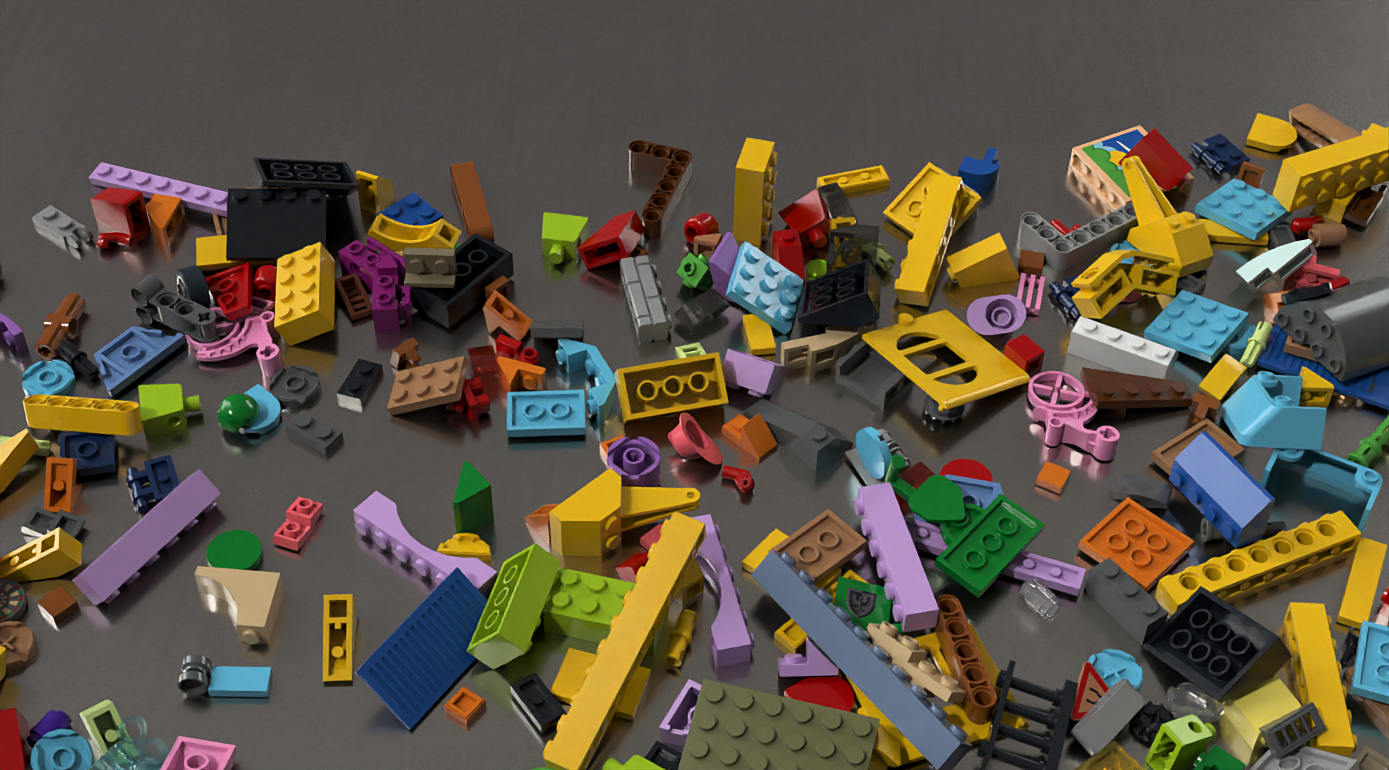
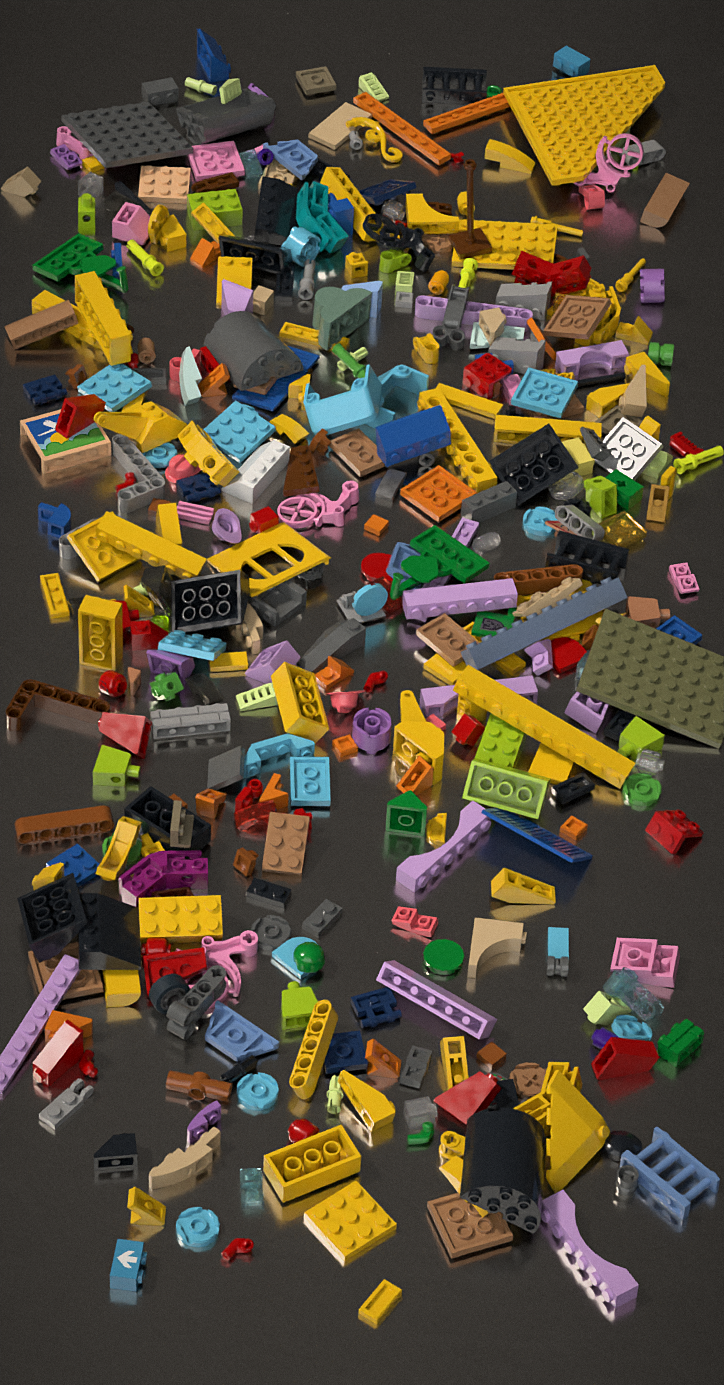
camera: 90 degrees left, 0 degrees up
yellowish green axle [1240,321,1274,368] -> none
yellow tile [1245,113,1297,152] -> none
black tile [1281,282,1333,304] -> none

